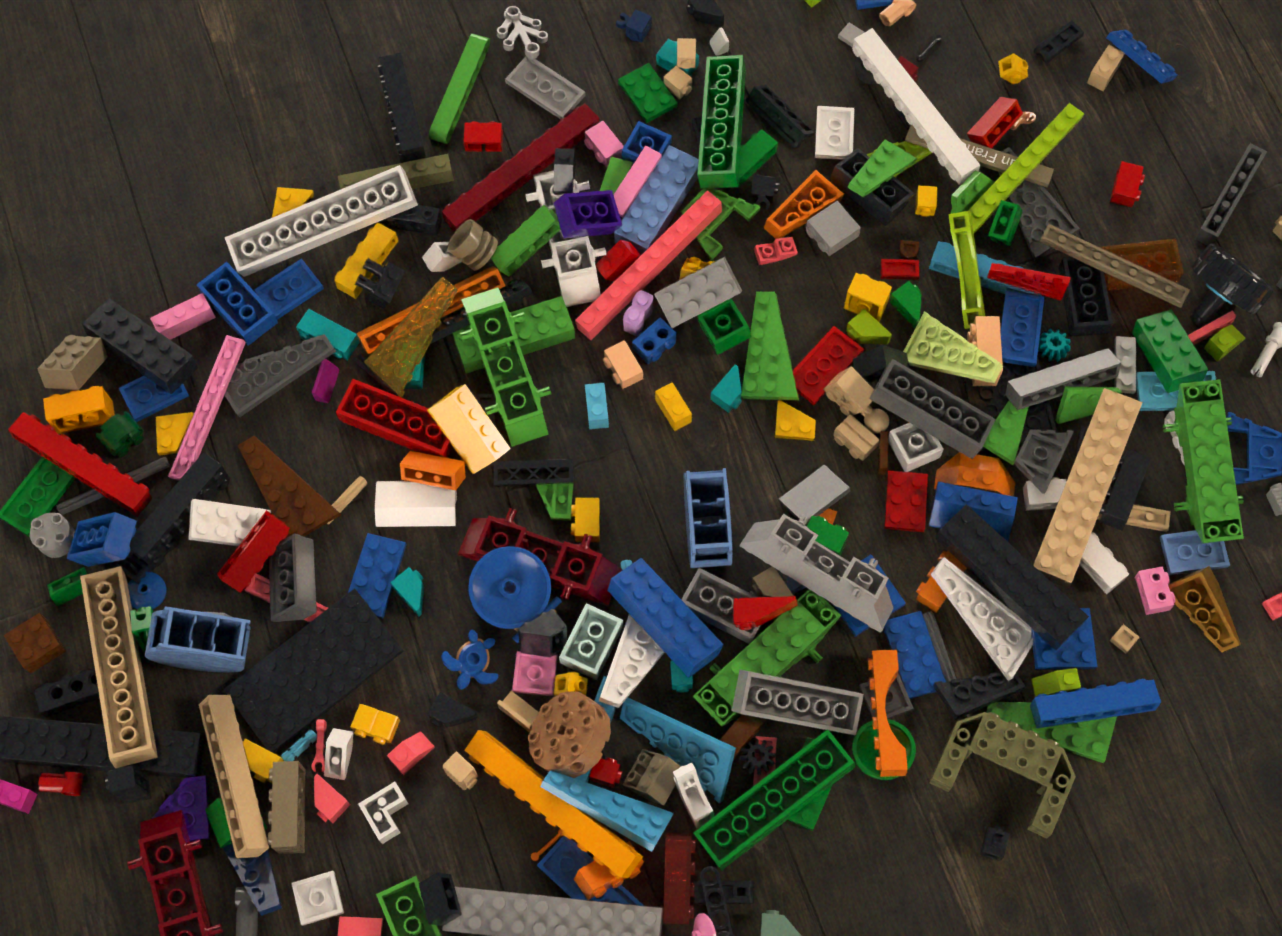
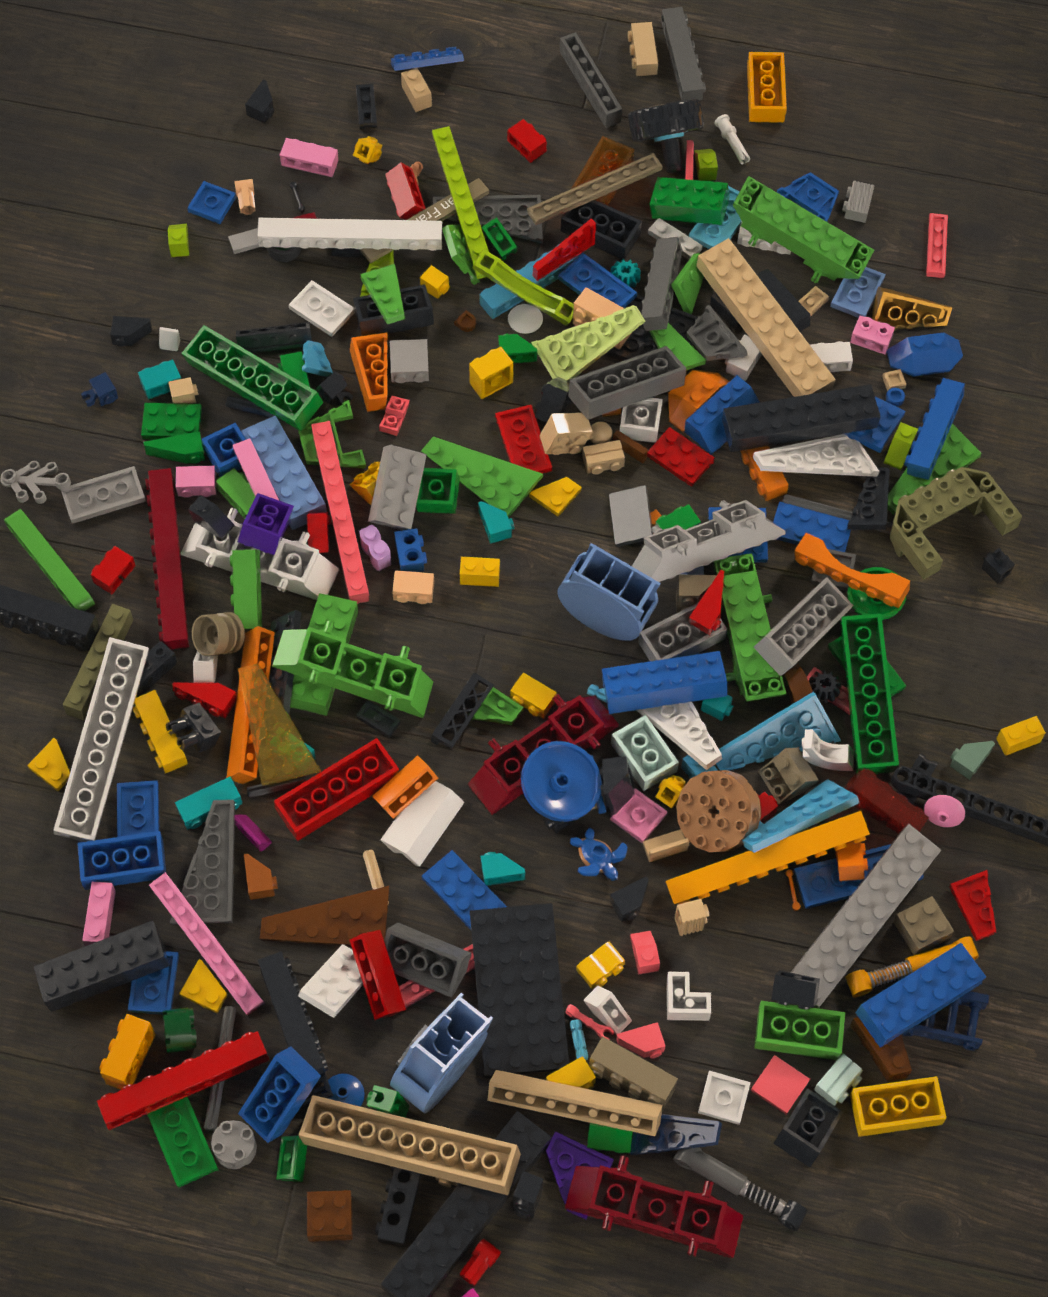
camera: 60 degrees left, 5 degrees down
dark tan brick [37,335,108,390] -> none
yellow slope [427,384,510,474] -> none
medium azure brick [585,383,609,429] -> none
tan brick [677,38,696,69] -> none
lime slope [846,309,892,345] -> none
red tile [880,259,919,280] -> none
none -> green slope [143,432,205,464]
none -> red slope [172,683,237,719]
none -> dark orange slope [244,854,278,900]
none -> bright pink brick [280,138,338,177]
none -> dark azure wing [302,340,333,377]
none -> white sticker [508,304,543,334]
none -> blue tile [886,388,905,407]
none -> blue wedge [887,333,963,376]

